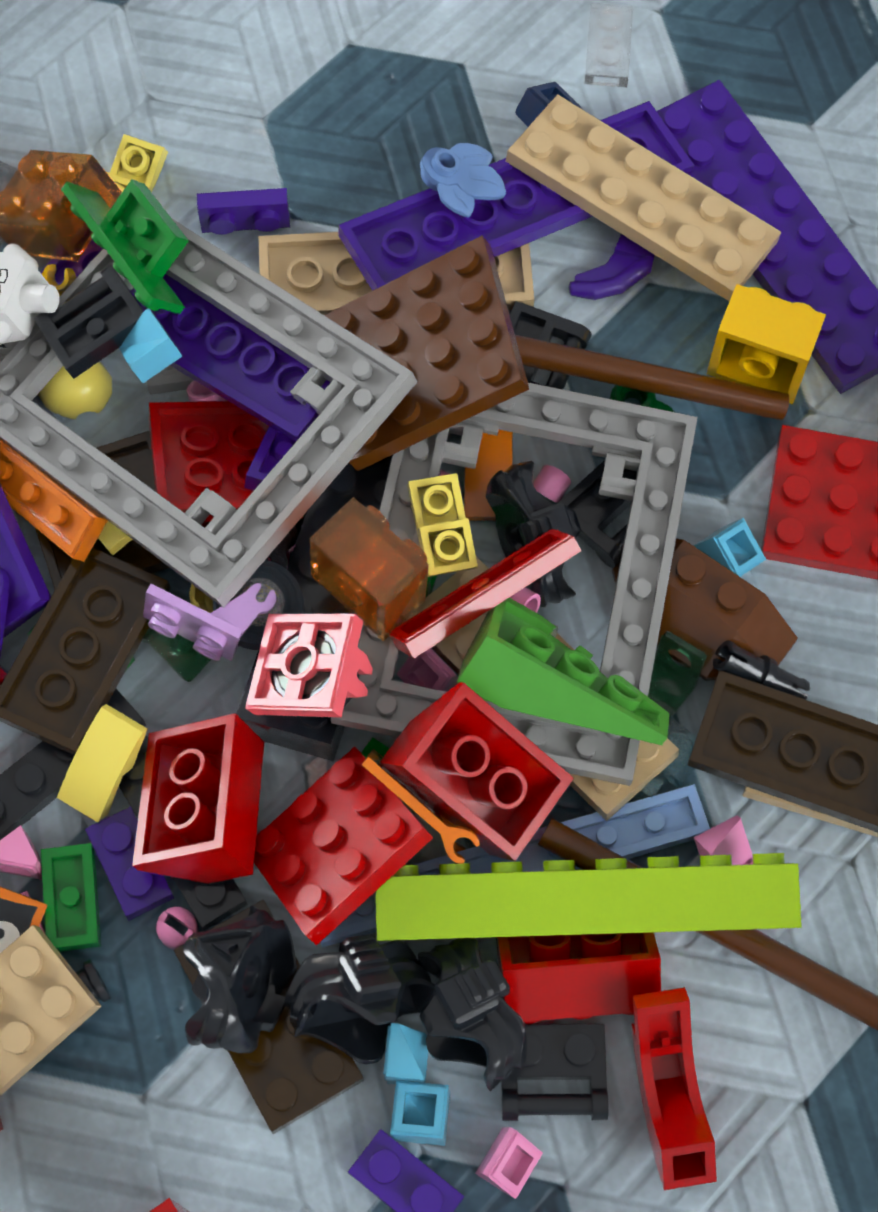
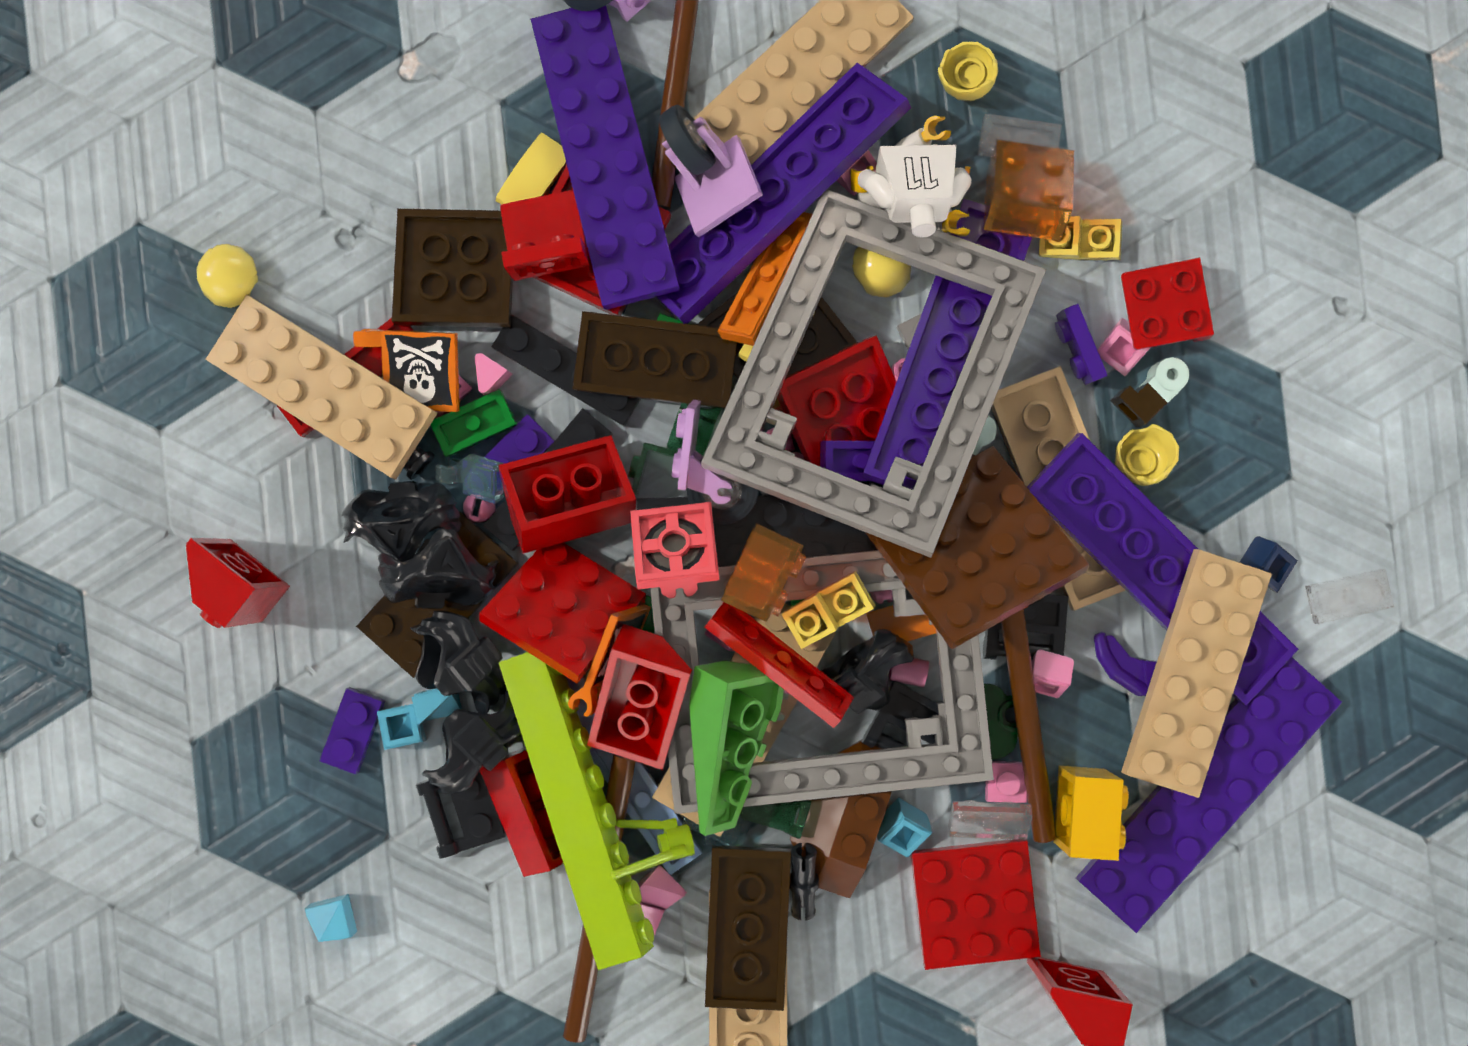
camera: 70 degrees right, 20 degrees up
black plate [34,264,144,379] -> none
light yellow slope [57,704,148,823] -> none
green bracket [61,179,189,314] -> none
medium azure slope [119,308,182,383] -> none
medium blue plate [420,143,506,218] -> none
bright pink slope [475,1127,543,1199] -> none
red arch [631,987,717,1190] -> none
none -> black piece [341,481,462,562]
none -> clear light blue plate [435,454,504,504]
none -> lime plant [610,818,695,879]
none -> clear green bracket [628,442,678,496]
none -> clear plate [948,800,1033,840]
none -> bright pink plate [985,761,1027,803]
none -> bright pink slope [1031,650,1074,698]
none -> bright pink slope [1097,318,1150,376]
none -> leg [1110,357,1189,428]
none -> light yellow hair [1115,424,1179,486]
none -> red bracket [1121,257,1214,350]

